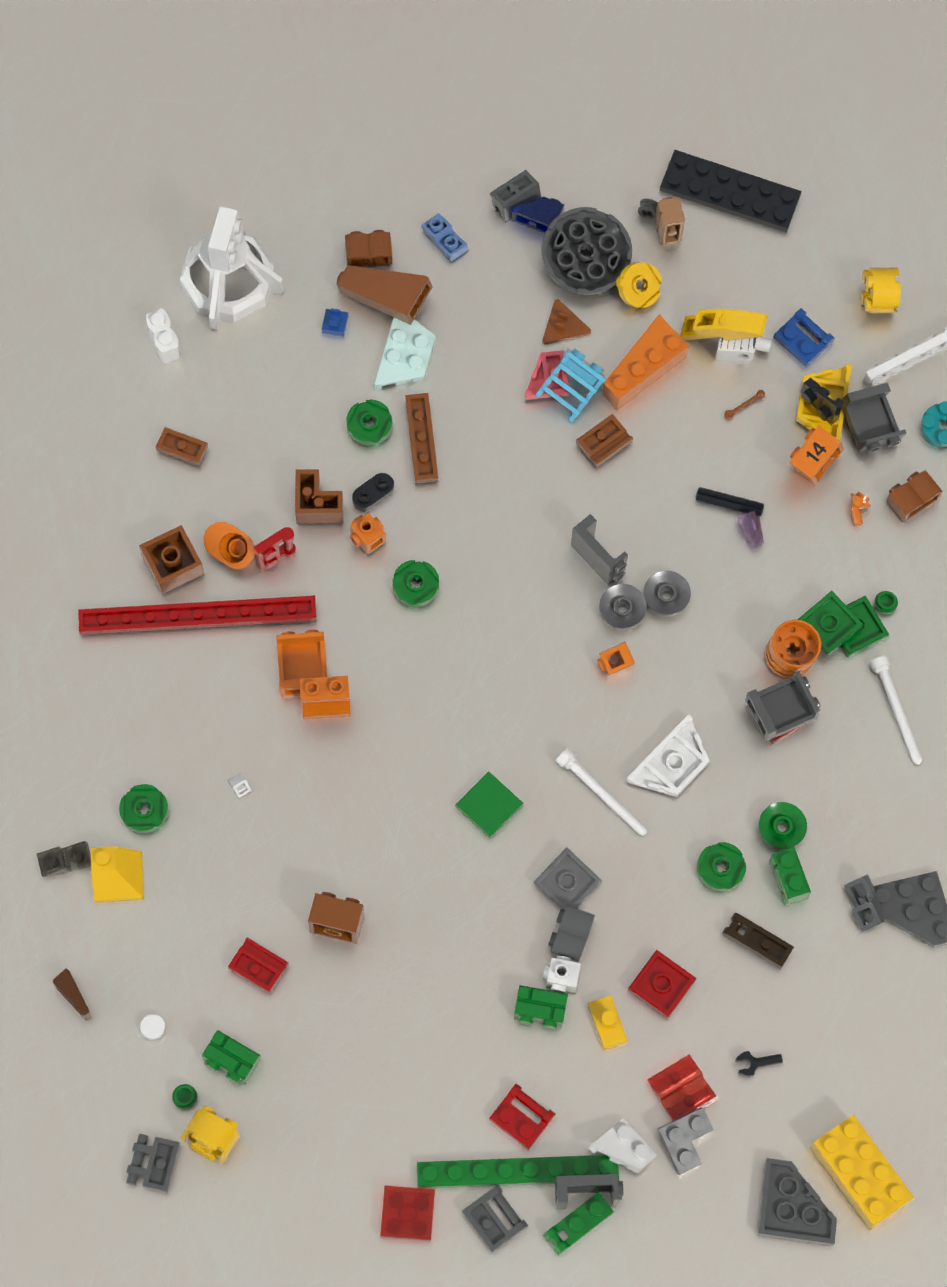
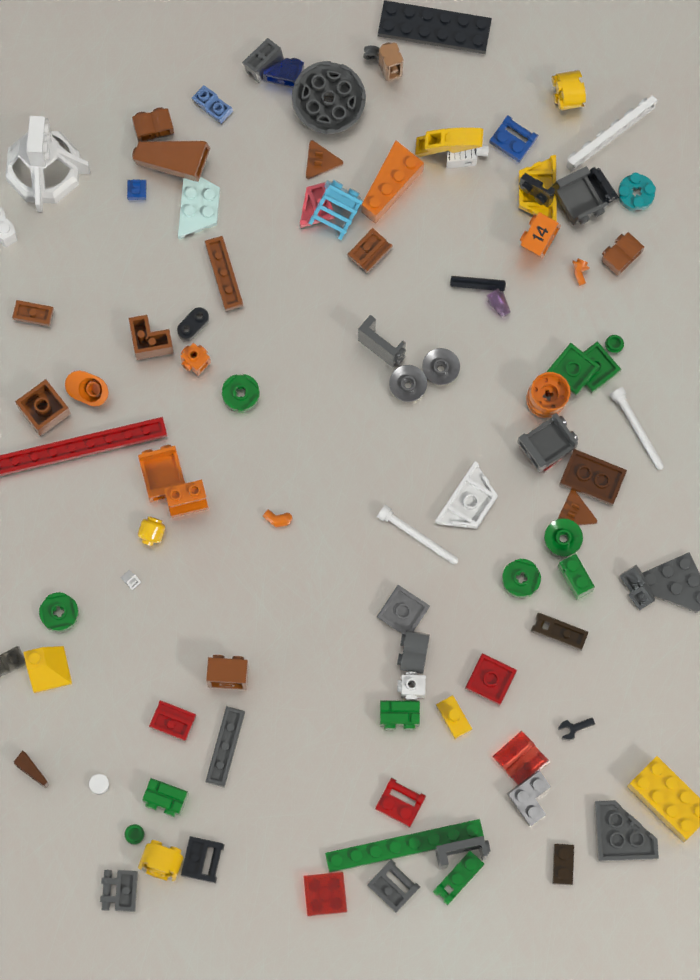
camera: 10 degrees left, 5 degrees up
red plate [253,527,296,571] -> none
green plate [346,399,393,447] -> none
green tile [455,771,524,839] -> none
white wing [588,1118,657,1174] -> none
orange brick [597,641,635,675] -> none
yellow plate [616,262,662,308] -> none
dark orange hinge [724,390,765,420] -> none
none -> yellow head [138,516,165,546]
none -> black plate [181,836,225,884]
none -> dark grey tile [206,706,245,788]
none -> orange arm [263,509,293,527]
none -> dark brown plate [552,844,574,885]
none -> dark orange piece [558,490,597,525]
none -> reddish brown plate [559,449,627,506]
none -> black hinge [587,167,619,204]

